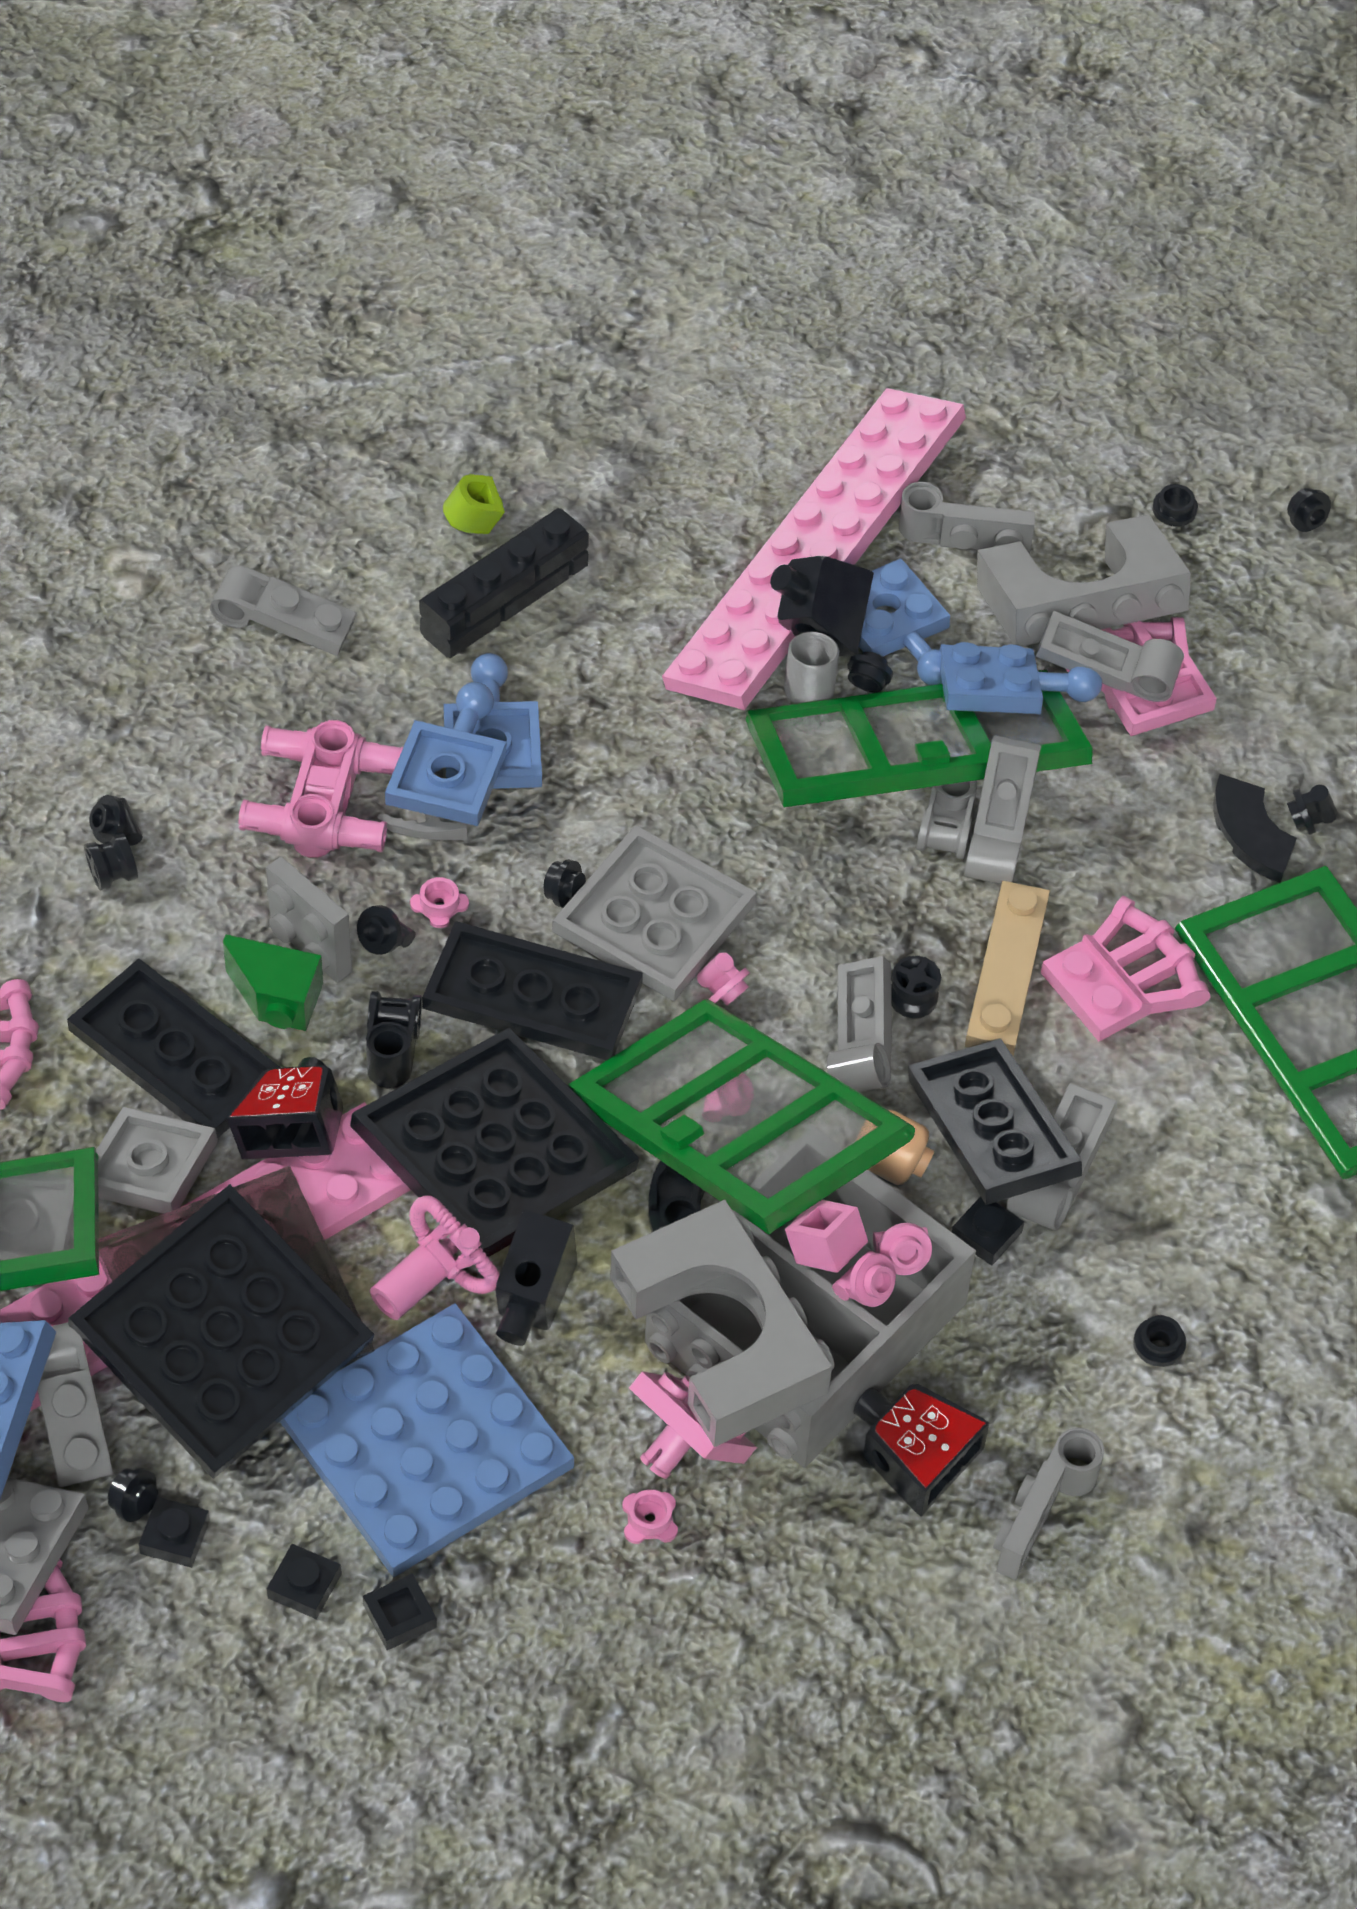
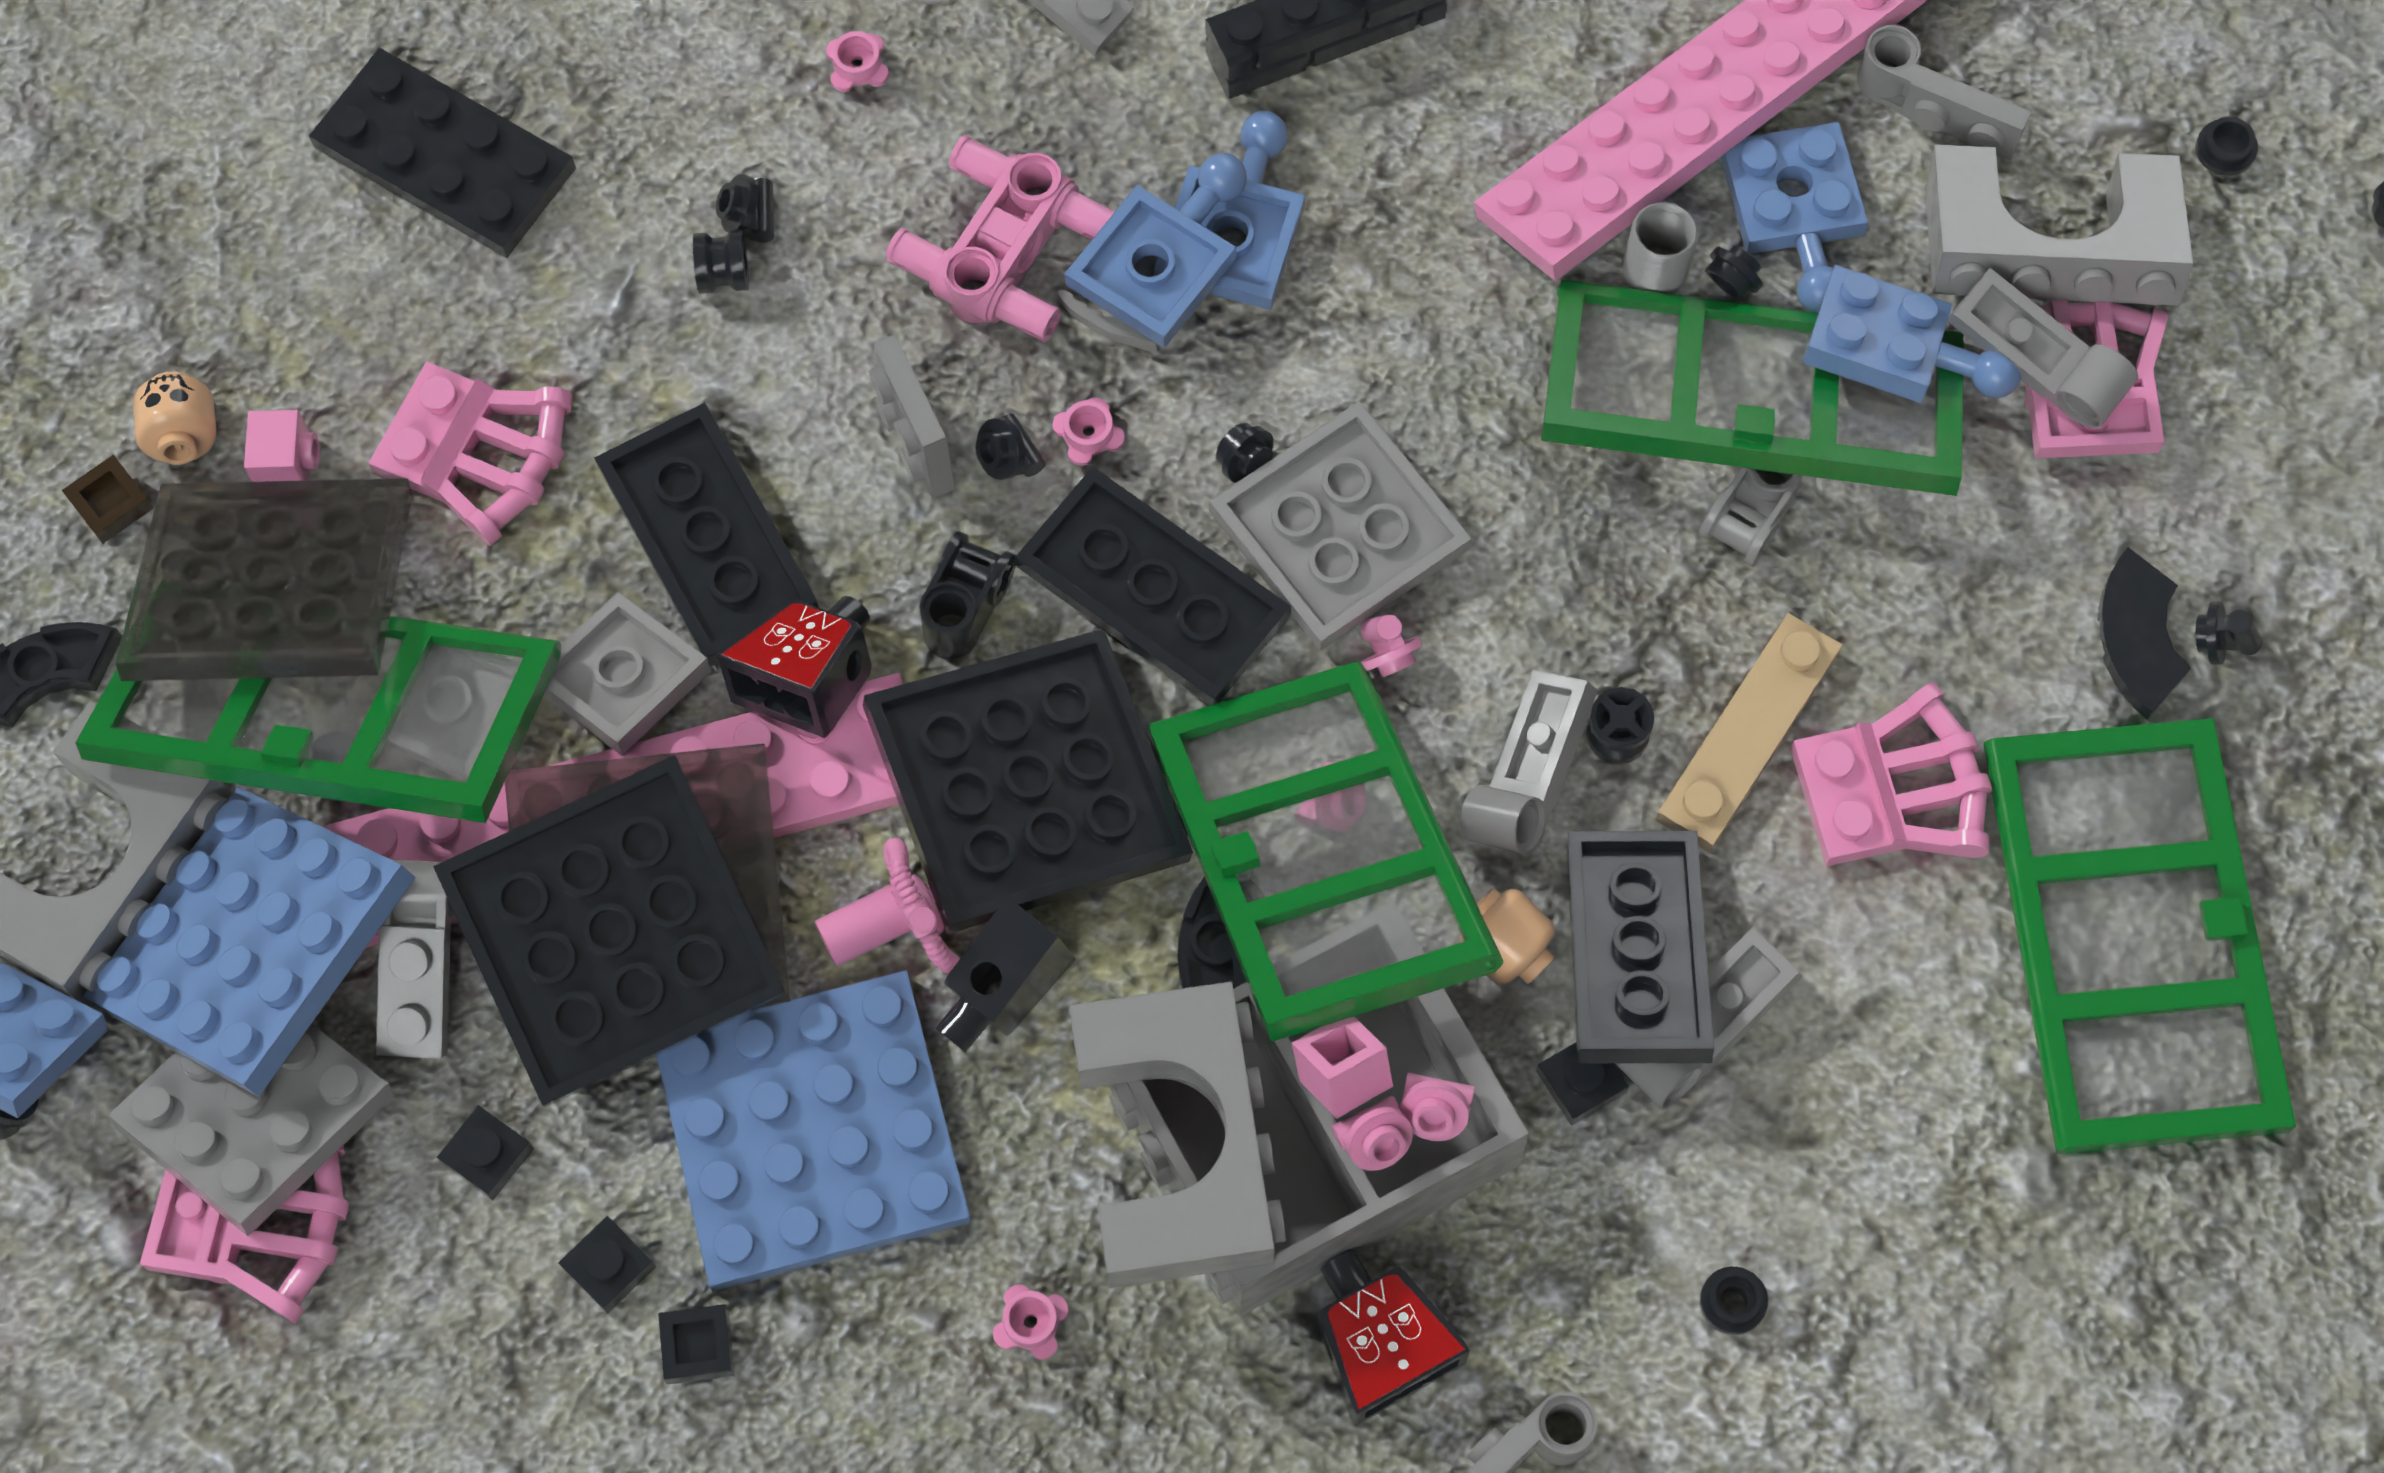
camera: 25 degrees right, 15 degrees up
black plate [108,1468,158,1522] -> none
green slope [223,934,323,1031] -> none
bright pink plate [629,1371,757,1479] -> none
black torso [770,556,874,657] -> none
light grey plate [964,735,1042,884] -> none
none -> bright pink plate [826,31,889,92]

